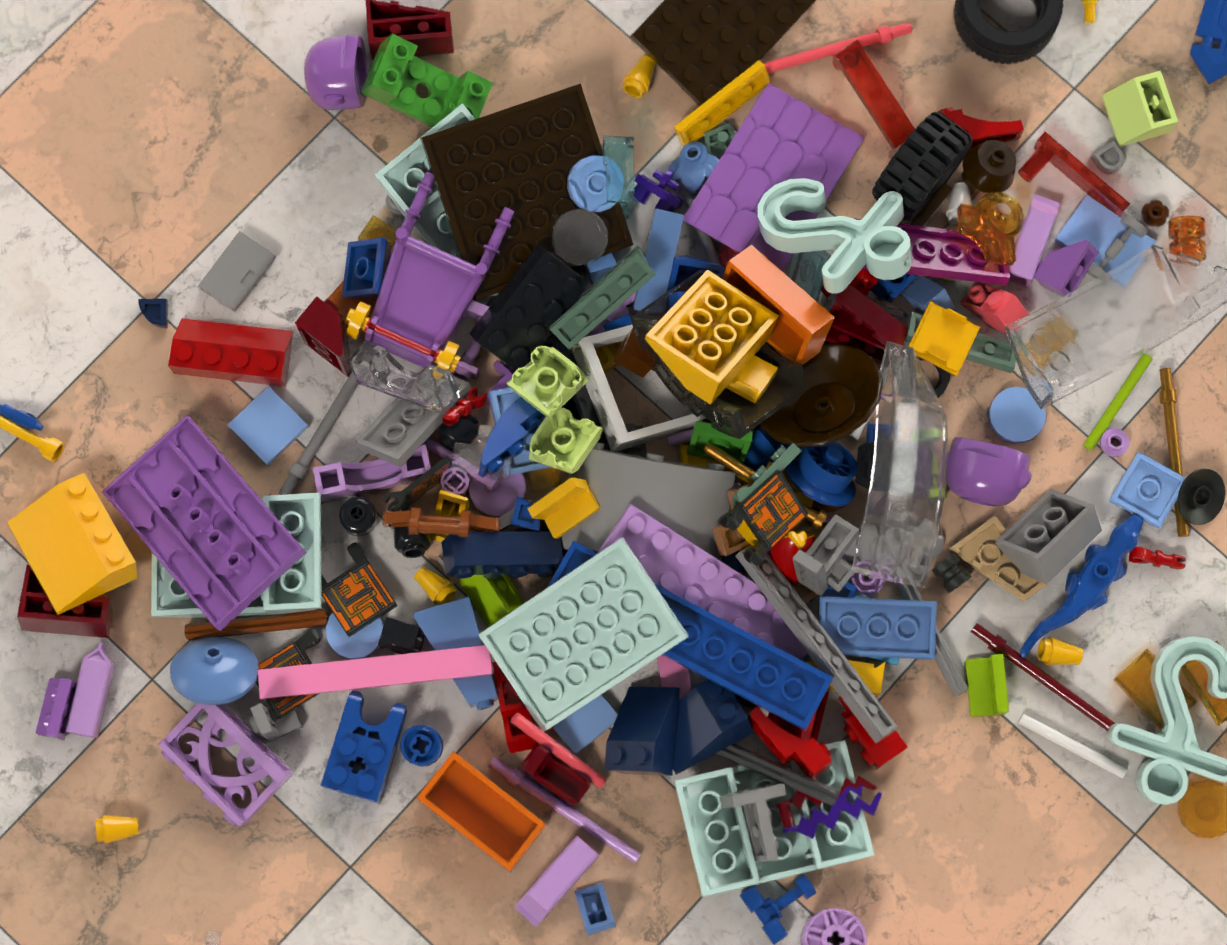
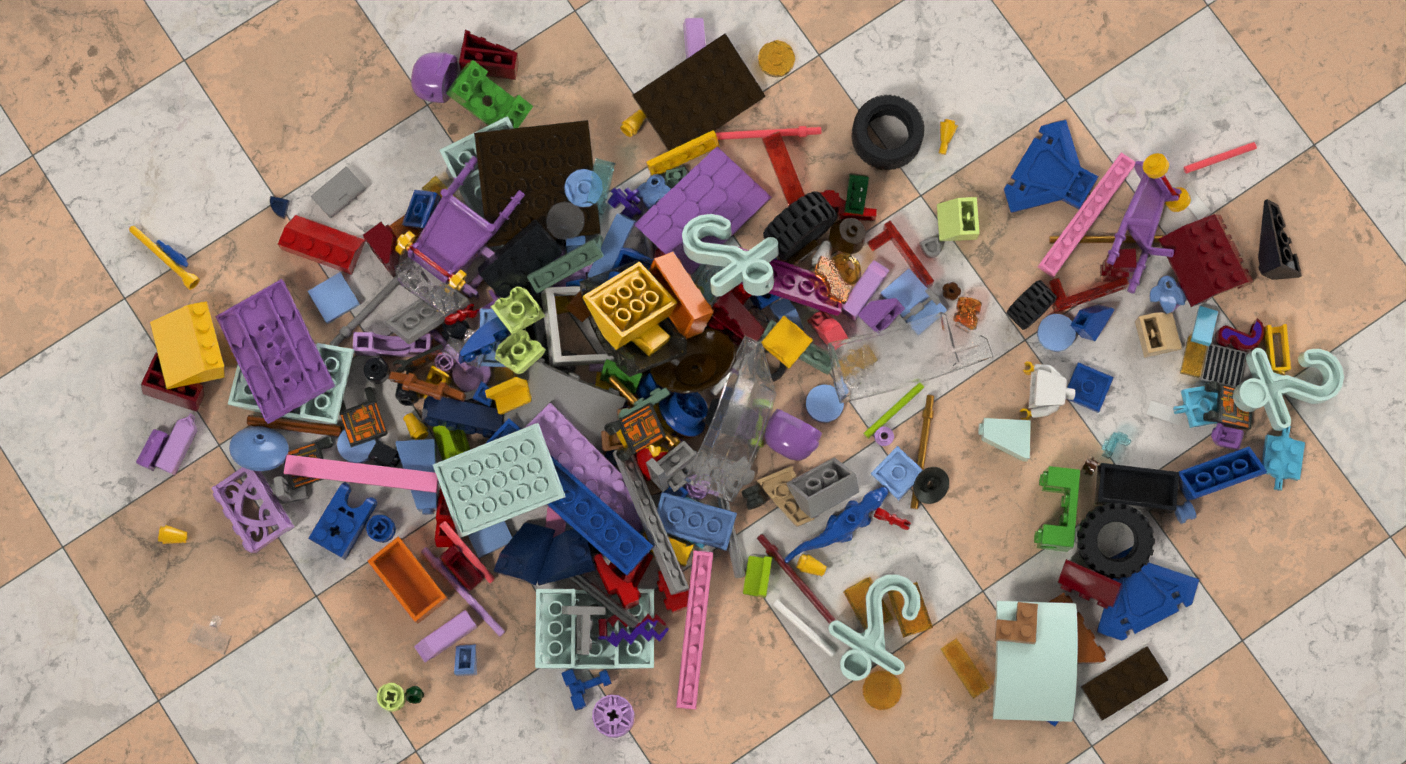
camera: 15 degrees right, 0 degrees up
none -> bright pink tile [676,550,713,710]
none -> dark green bracket [844,173,869,215]

